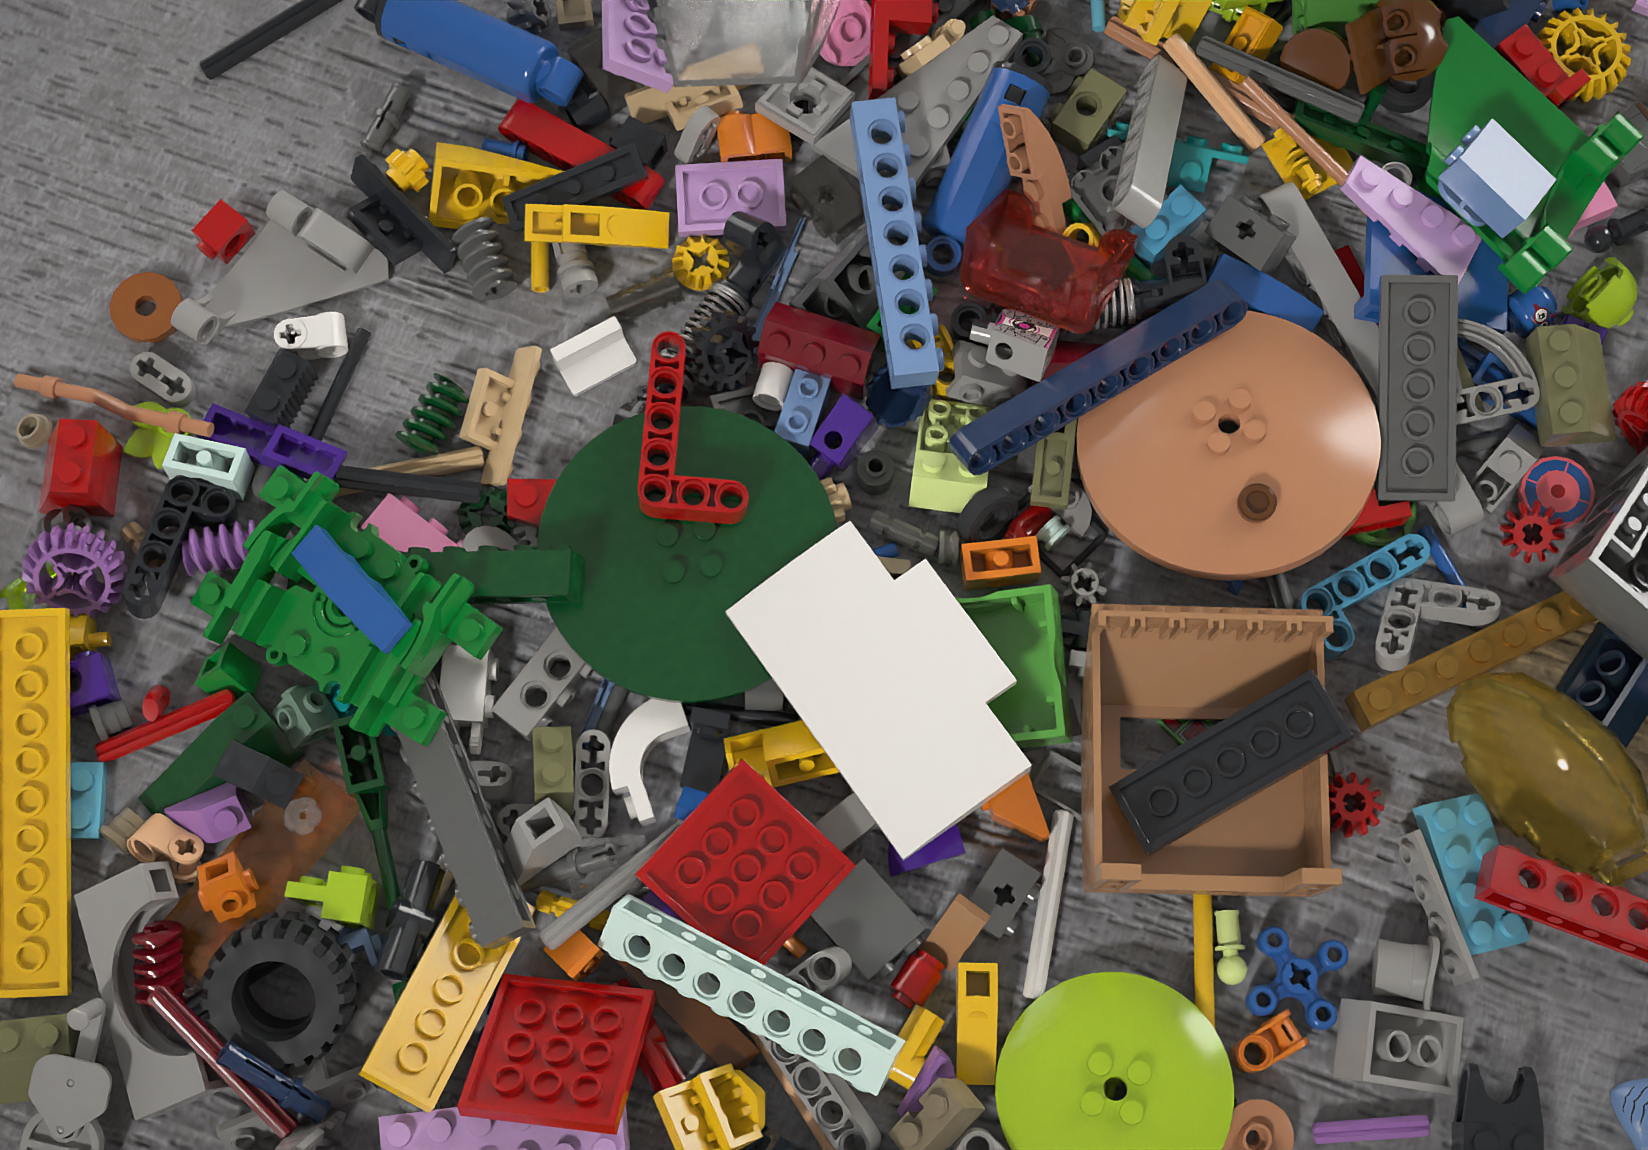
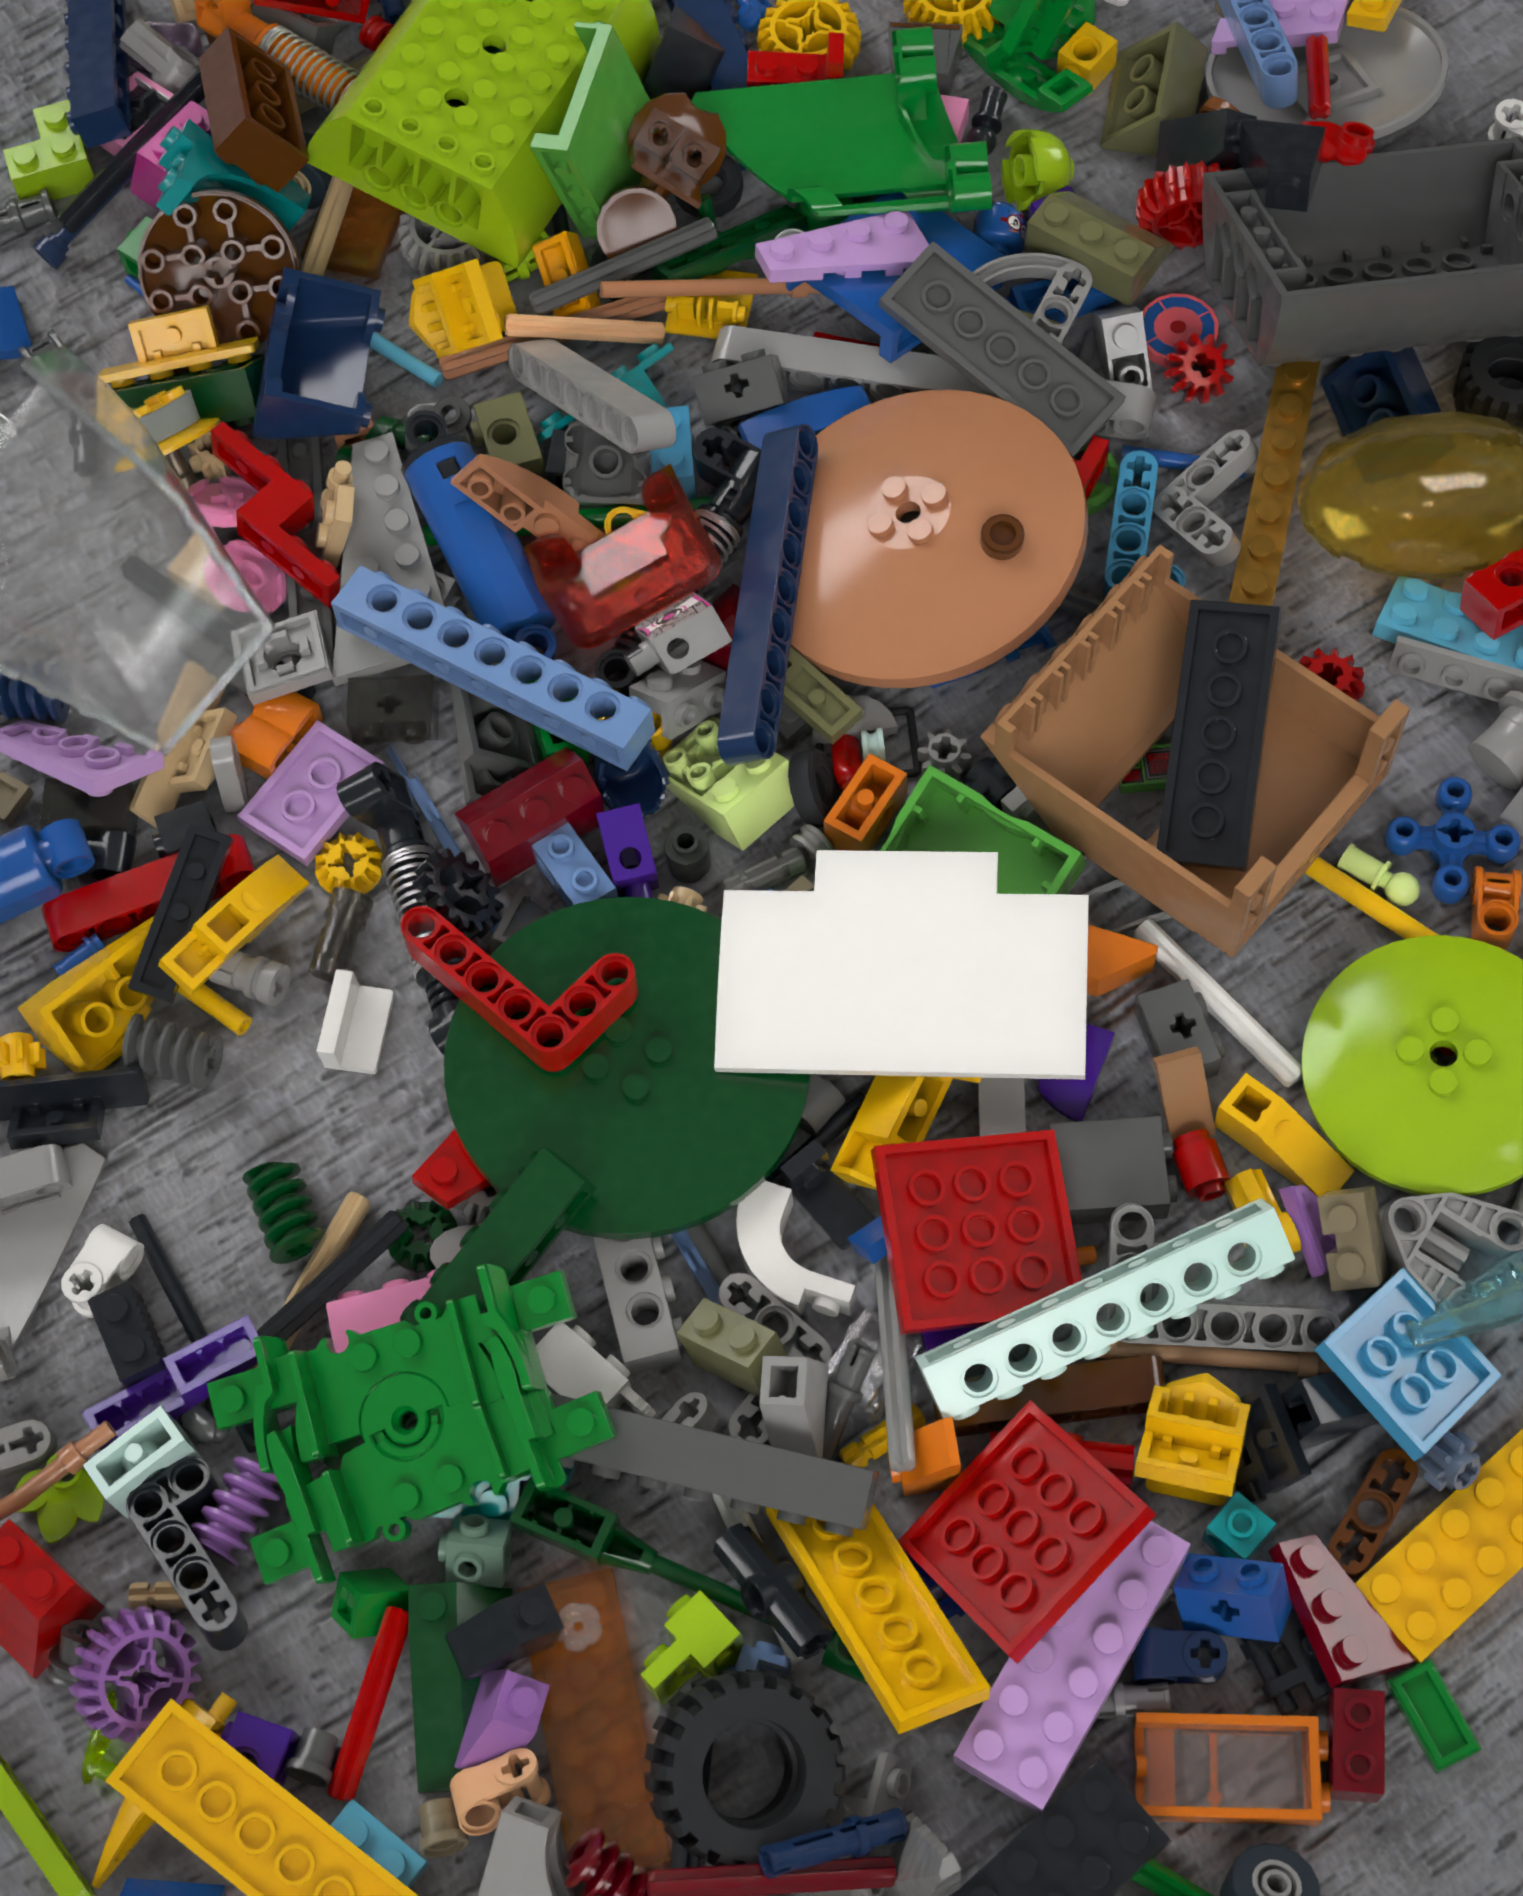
camera: 45 degrees left, 10 degrees down
red piece [142,684,171,722] -> none
orange brick [197,851,259,923] -> none
blue slope [292,525,413,654] -> none
tan bracket [459,346,542,487] -> none
white beam [752,362,794,411] -> none
brick [1438,118,1557,238] -> none

